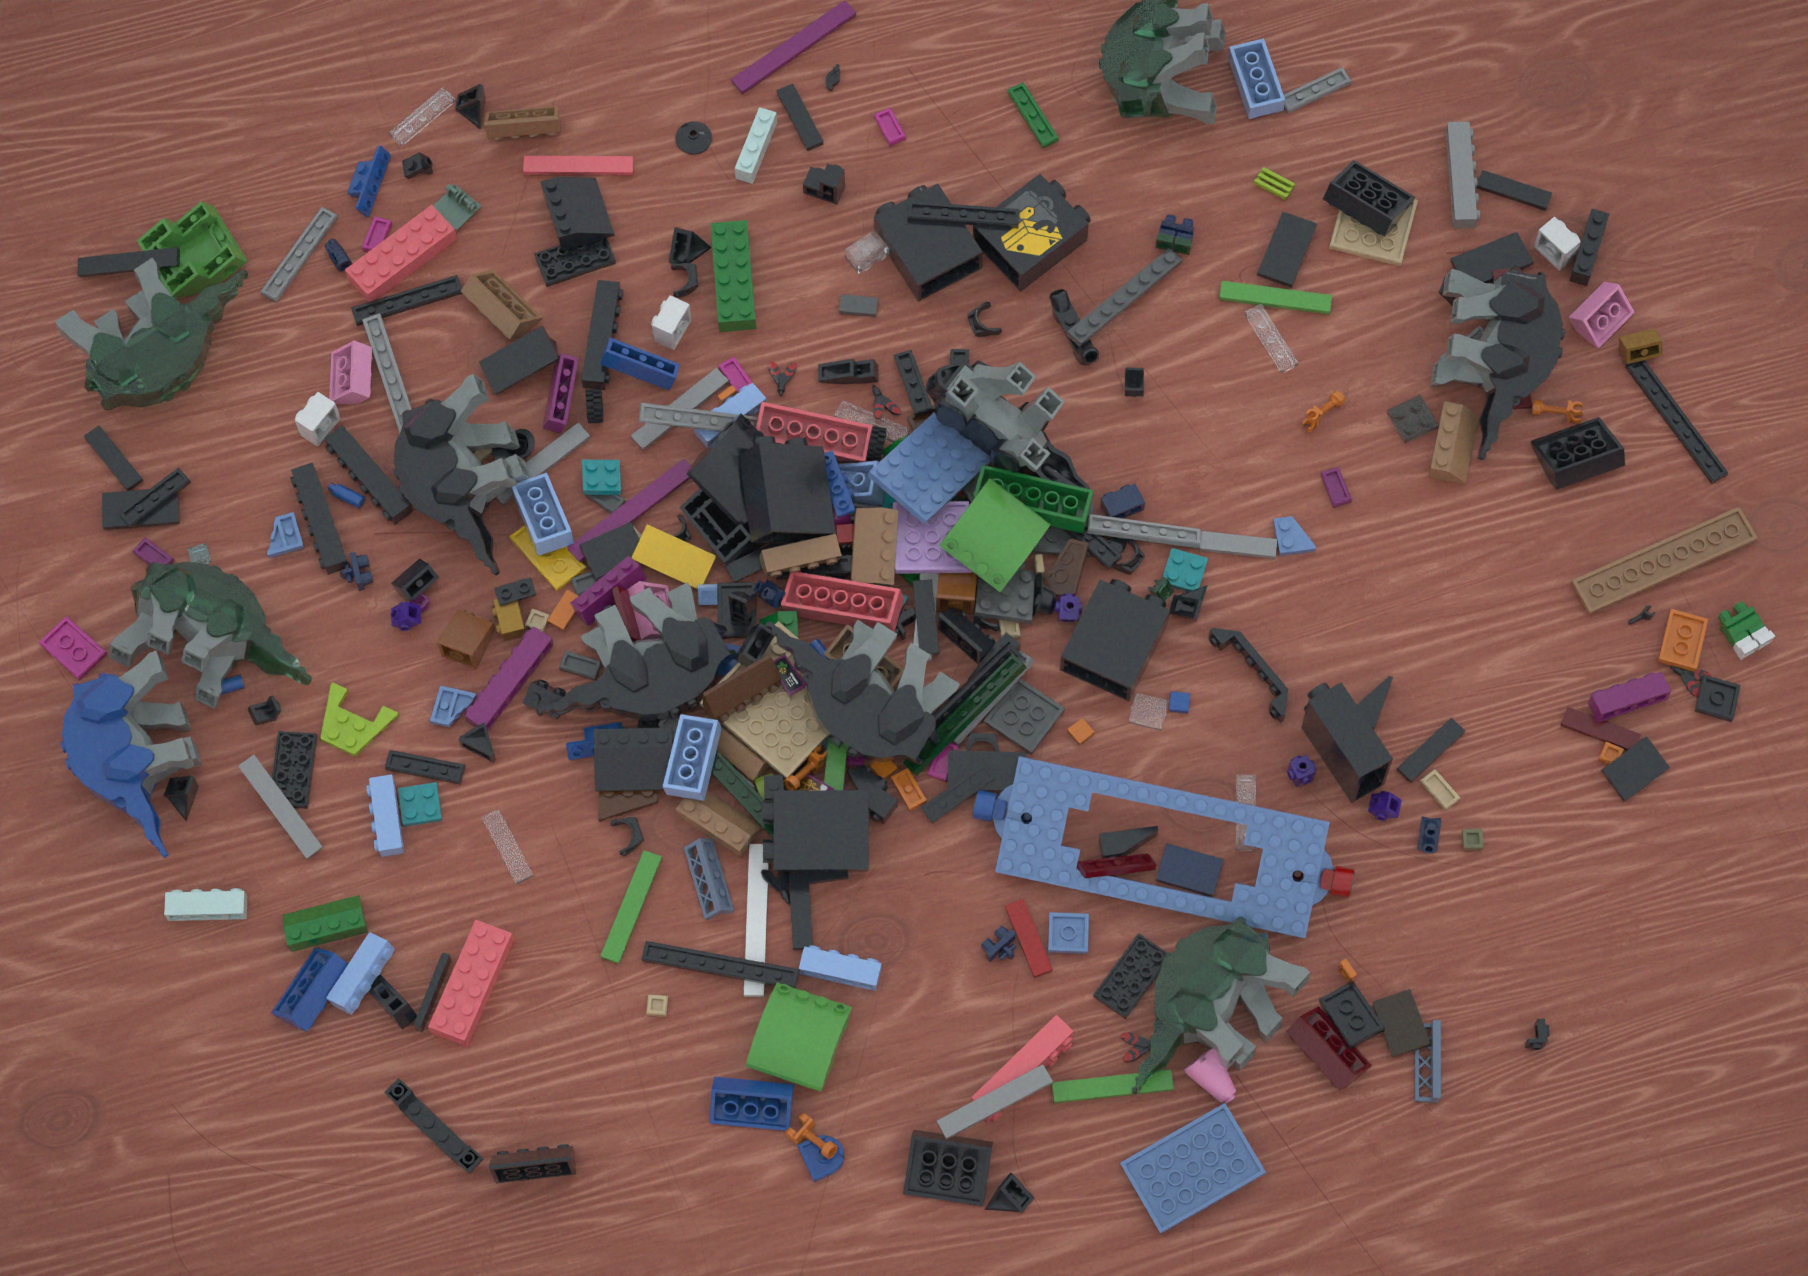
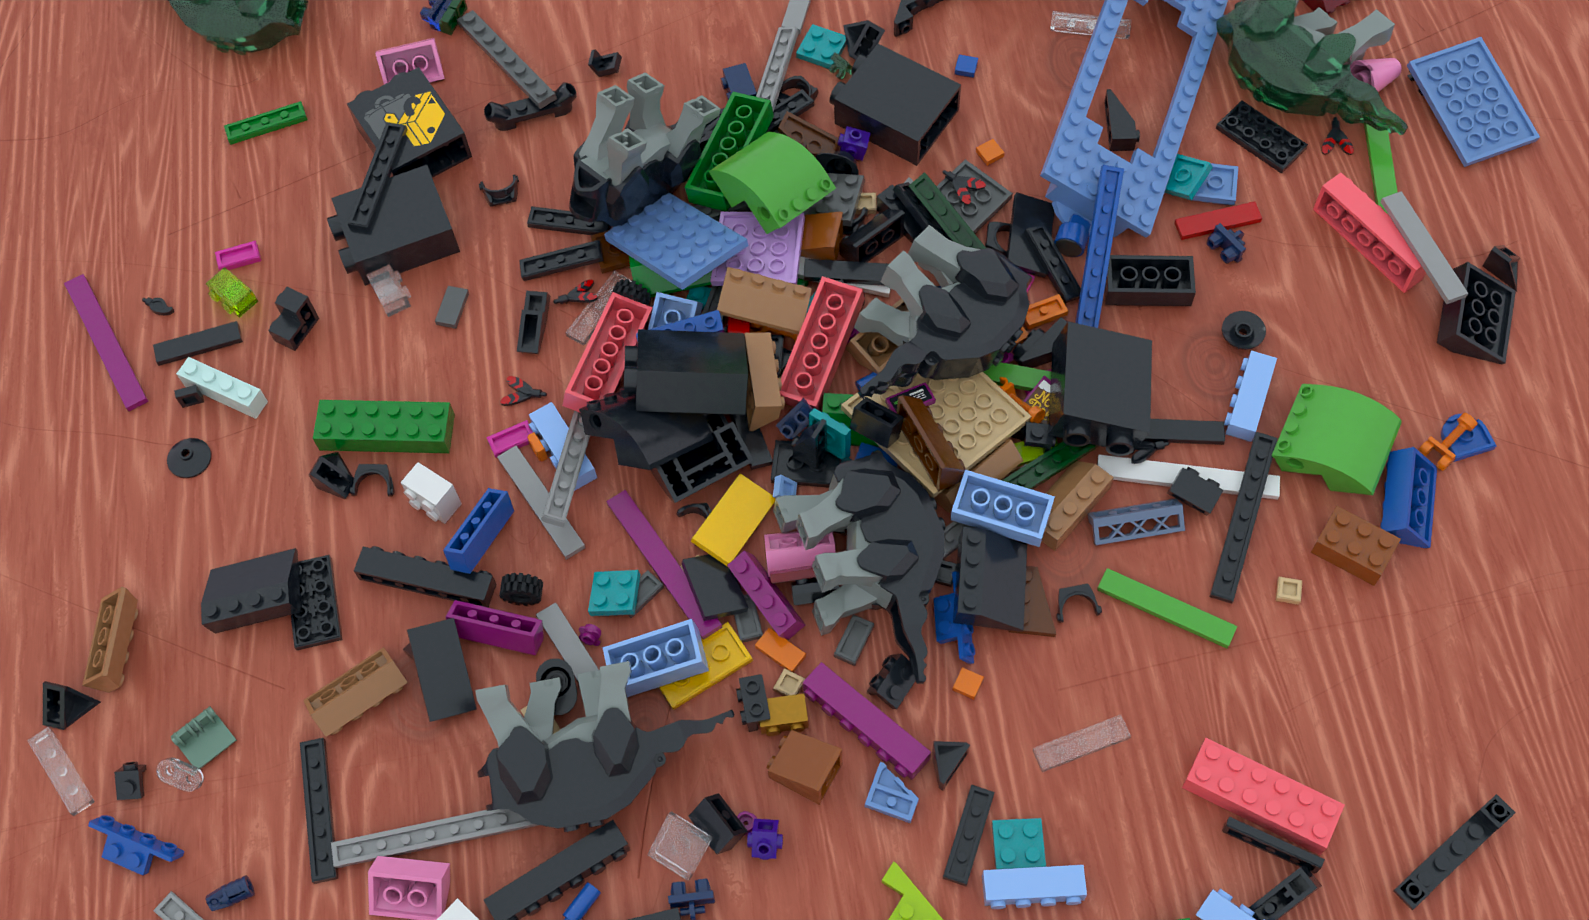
camera: 80 degrees left, 5 degrees down
coral brick [345,205,457,302] -> none
dark pink tile [362,216,392,252] -> none
black slope [489,1144,576,1184] -> none
coral tile [523,156,634,175] -> none
dark red tile [1077,853,1157,878] -> none
clear piece [1128,693,1169,731] -> none
dark blue tile [1156,844,1223,897] -> none
none -> clear plate [156,757,204,792]
none -> black tile [174,385,204,408]
none -> clear neon green brick [205,267,258,318]
none -> bright pink slope [375,38,445,84]
none -> magenta plate [579,624,601,646]
none -> clear tile [647,811,712,881]
none -> teal plate [809,408,851,459]
none -> piece [942,170,986,205]
none -> orange tile [952,667,984,700]
none -> blue plate [1075,165,1124,328]
none -> black brick [1104,255,1196,306]
none -> teal plate [1164,154,1213,201]
none -> black brick [1167,467,1223,516]
none -> black dish [1222,311,1266,350]
none -> dark orange brick [1311,506,1401,586]

